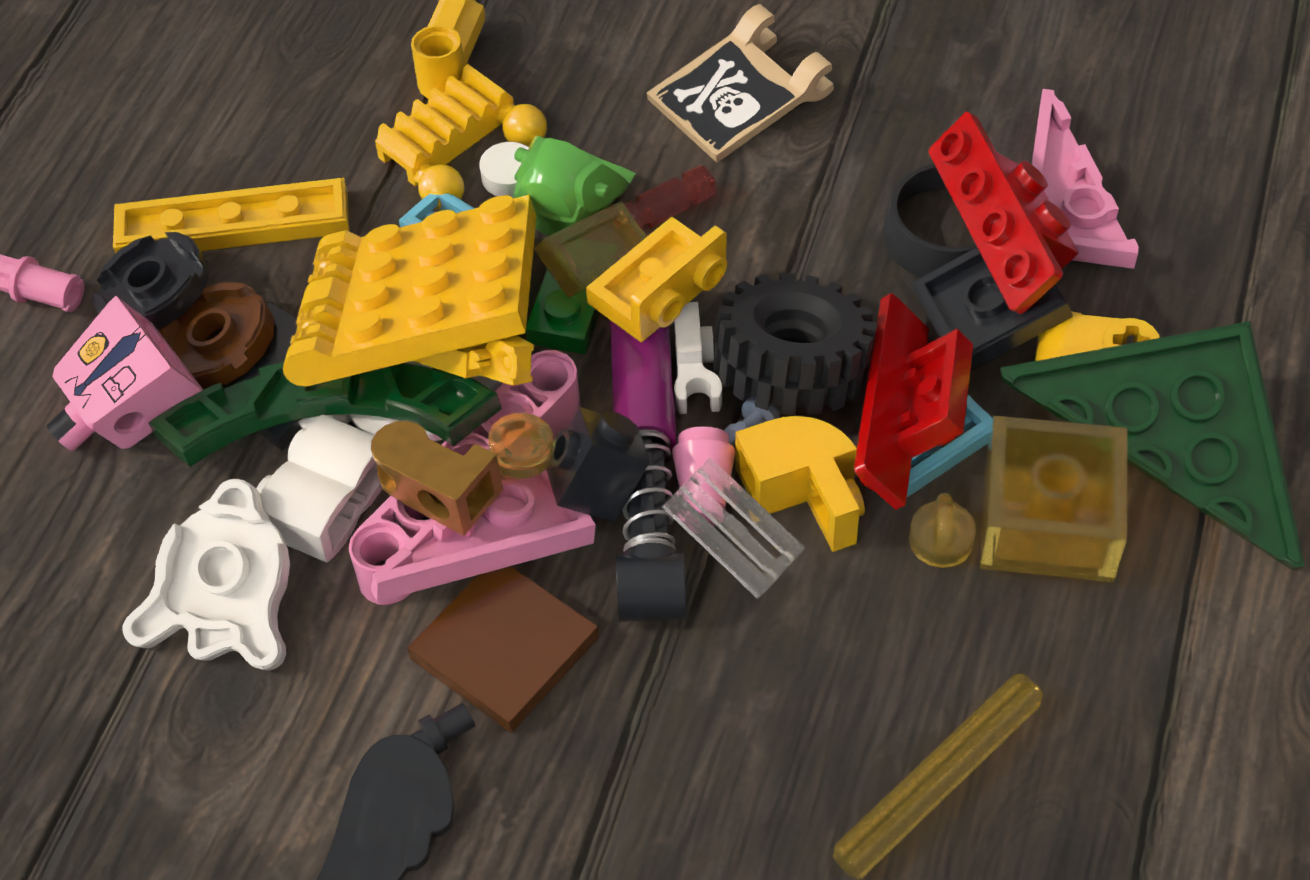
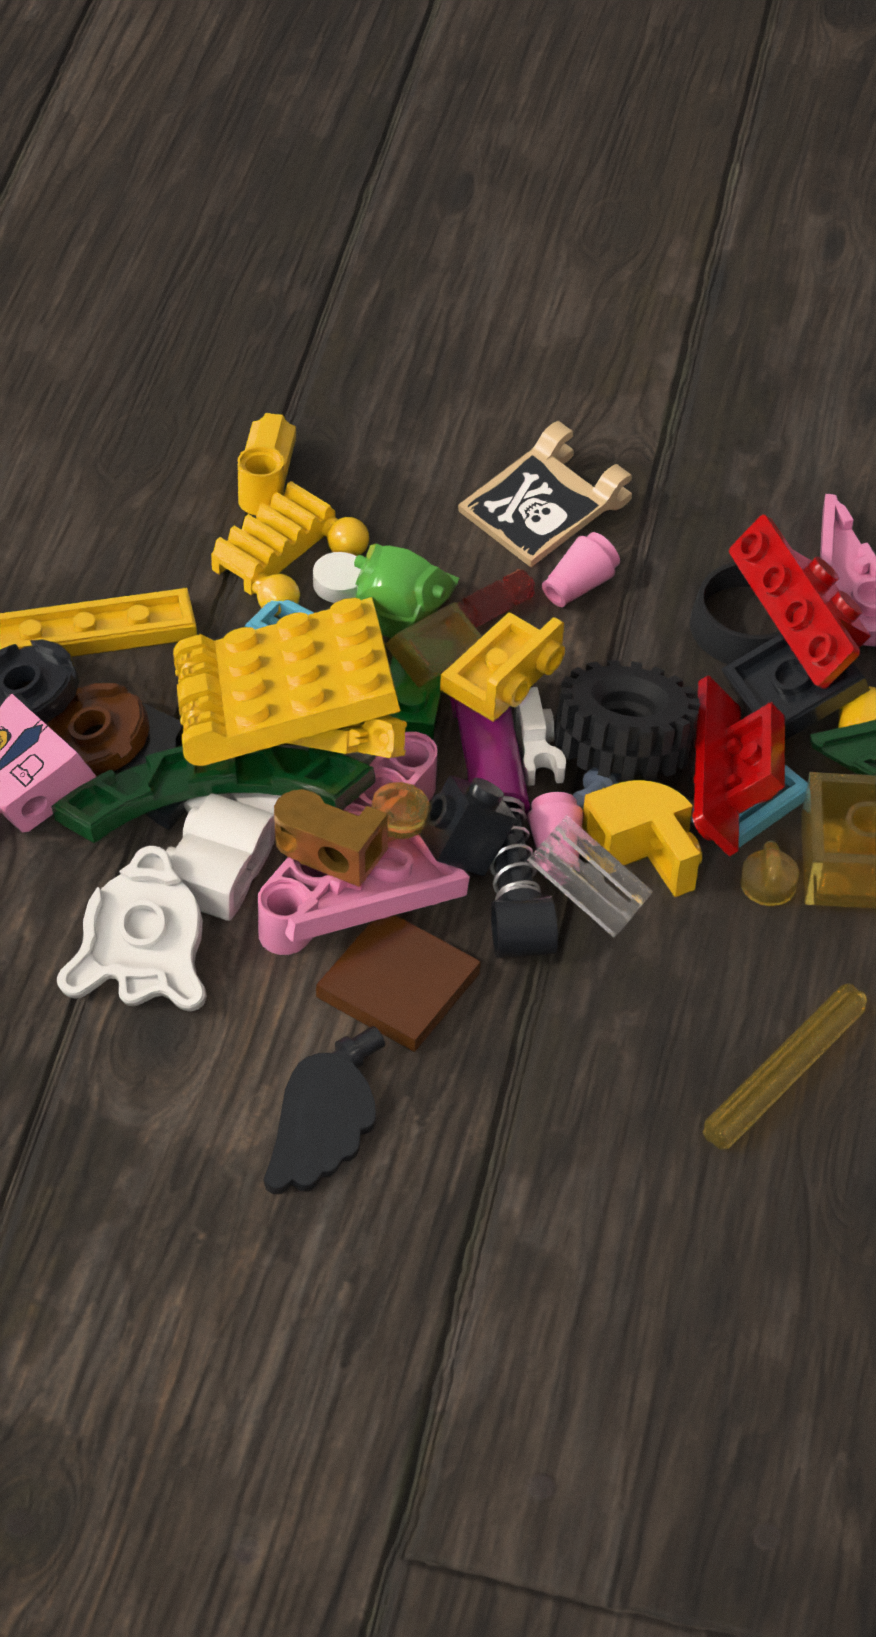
camera: 10 degrees left, 5 degrees down
none -> bright pink cone [542,532,620,607]

